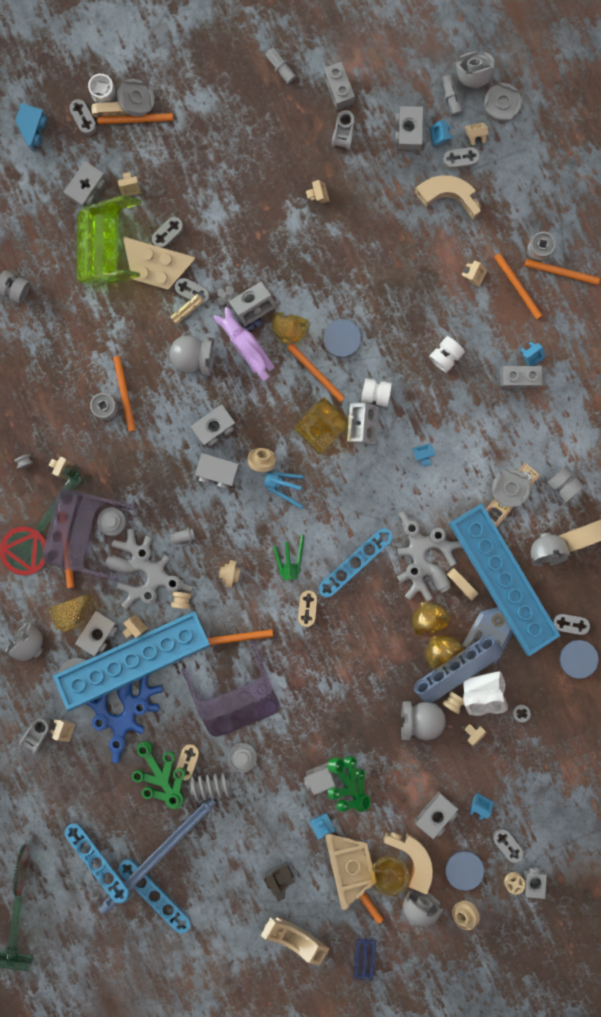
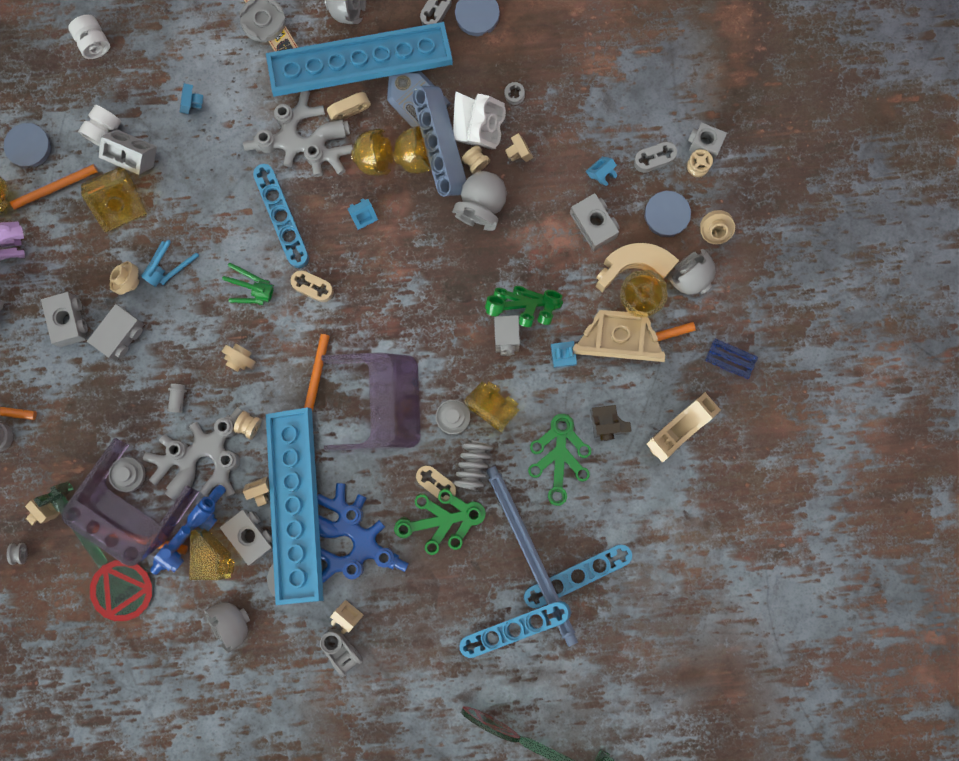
camera: 70 degrees left, 5 degrees down
none -> blue plant [150,485,226,575]
none -> dark azure tile [348,199,378,230]
none -> clear yellow slope [464,381,520,434]
none -> green plant [528,414,591,506]

